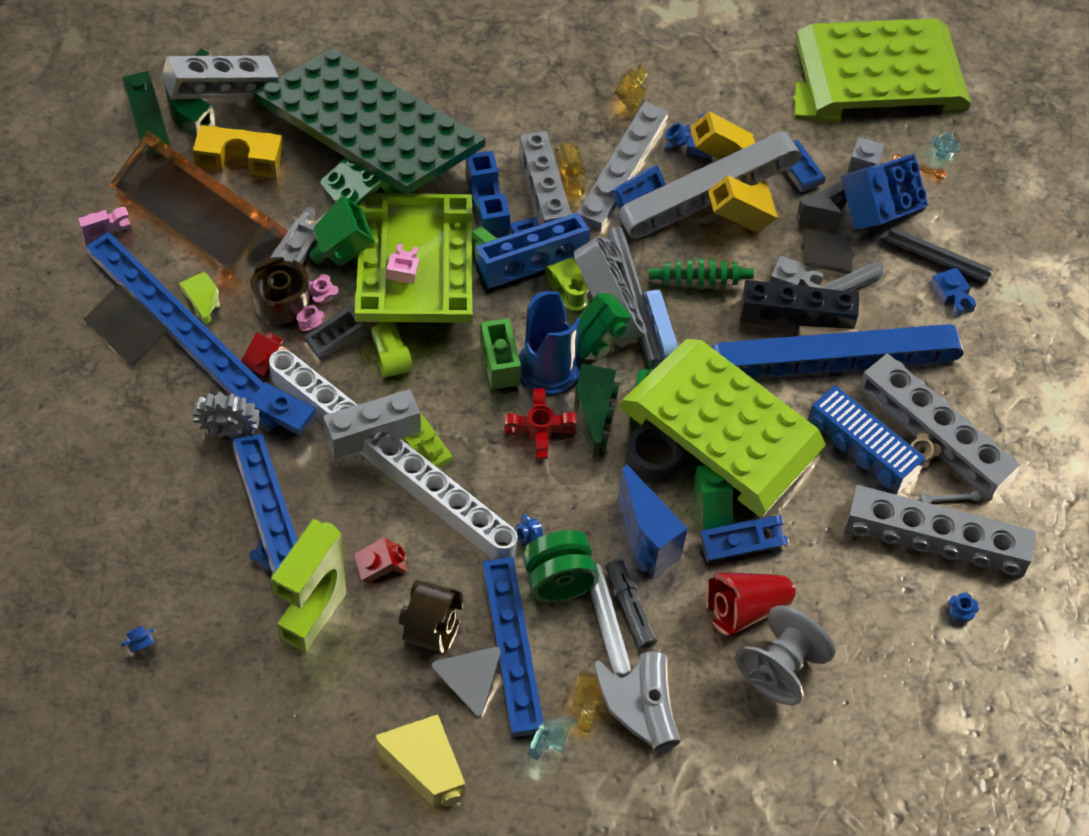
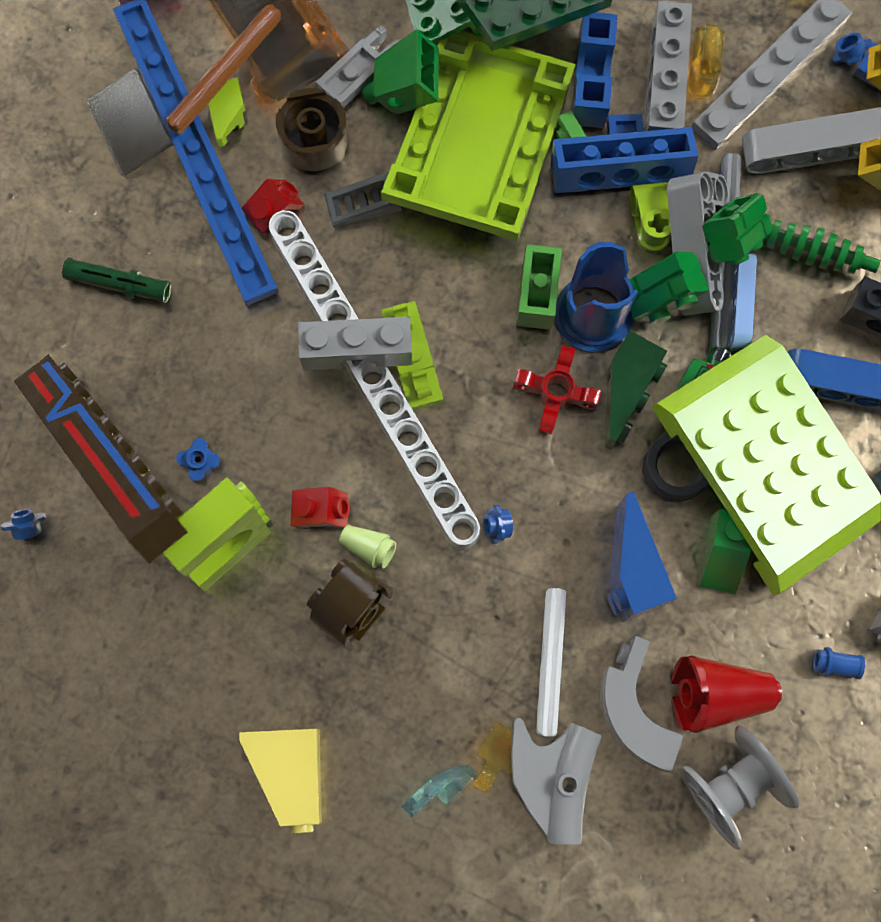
camera: 20 degrees right, 20 degrees up
light grey gear [193,392,260,440] -> none
blue plate [232,434,298,575] -> none
blue plate [249,382,316,435] -> none
bright pink plate [296,305,324,332] -> none
bright pink plate [306,274,338,304] -> none
lime piece [371,322,413,378] -> none
bright pink plate [385,244,419,284] -> none
light grey piece [432,647,501,716] -> none
blue plate [483,557,544,737] -> none
green wheel [522,530,599,603] -> none
dark grey pin [605,559,657,650] -> none
blue plate [611,165,666,210] -> none
blue plate [699,515,789,563] -> none
none -> dark brown brick [14,354,188,564]
none -> dark green pin [62,257,171,303]
none -> dark orange axle [166,4,281,135]
none -> yellowish green cone [339,524,396,569]
none -> light grey arch [600,636,684,772]
none -> green brick [702,193,773,265]
none -> blue pin [813,647,865,680]

